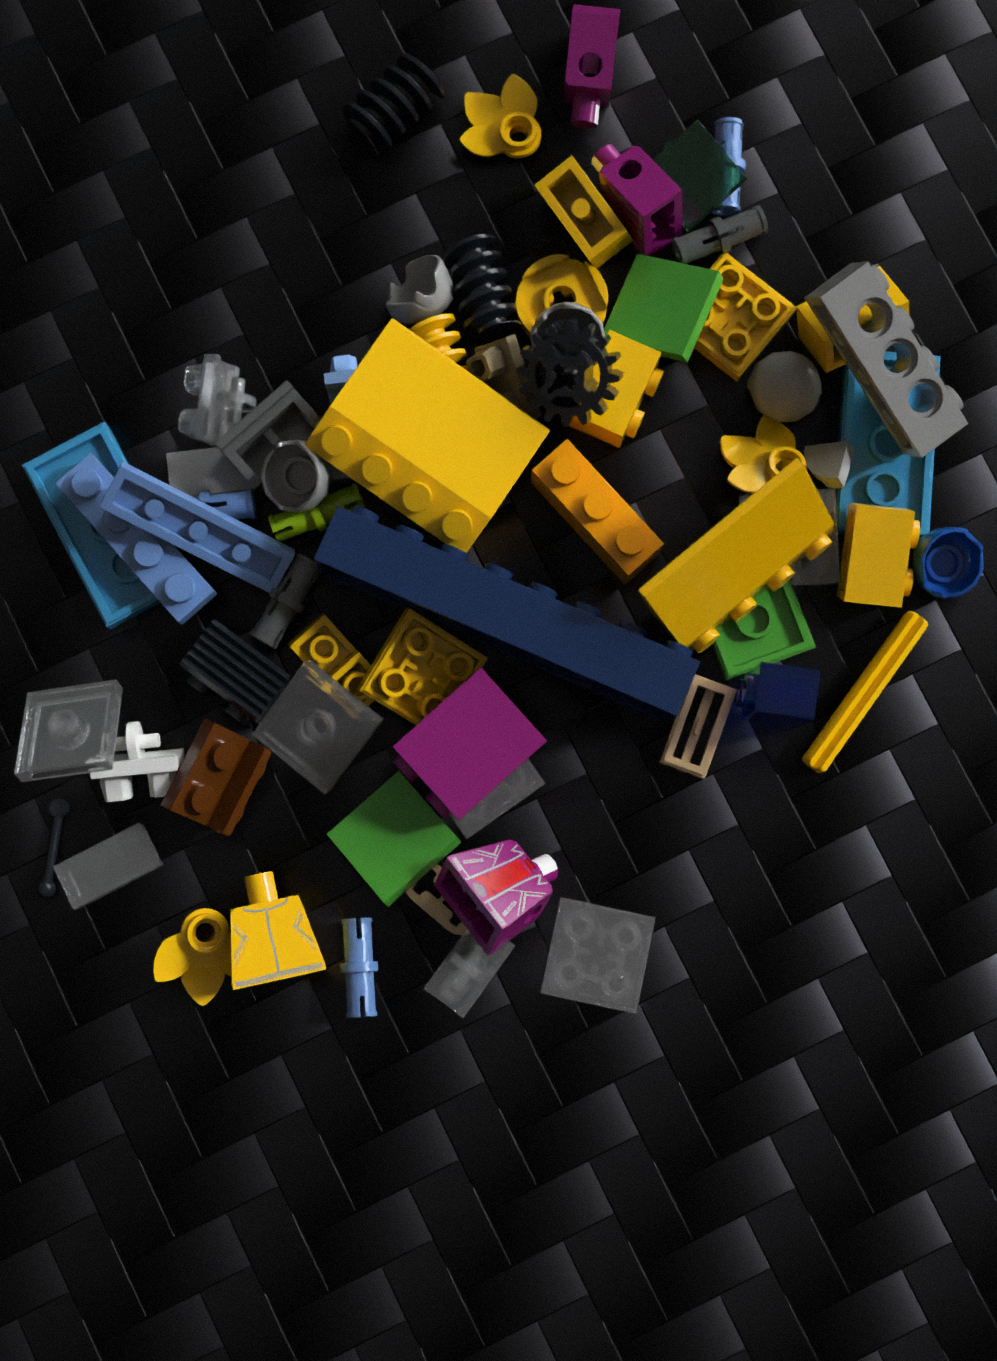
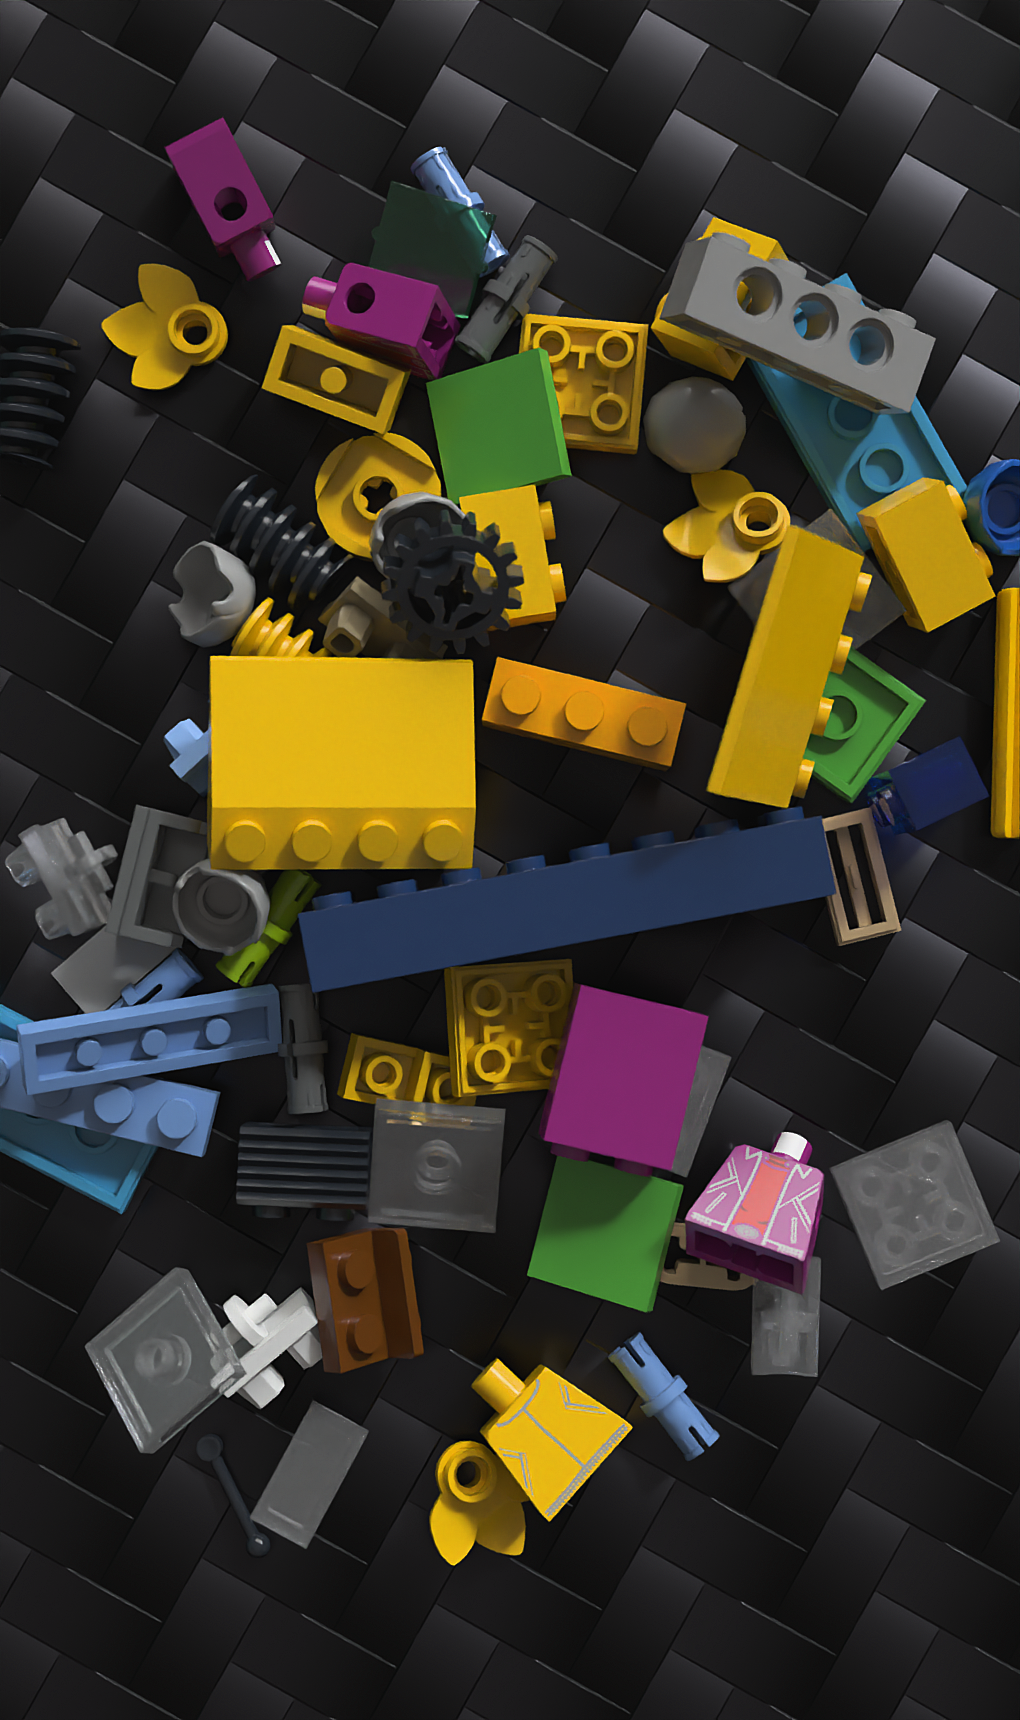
camera: 35 degrees left, 5 degrees up
light grey tile [804,441,854,489] -> none

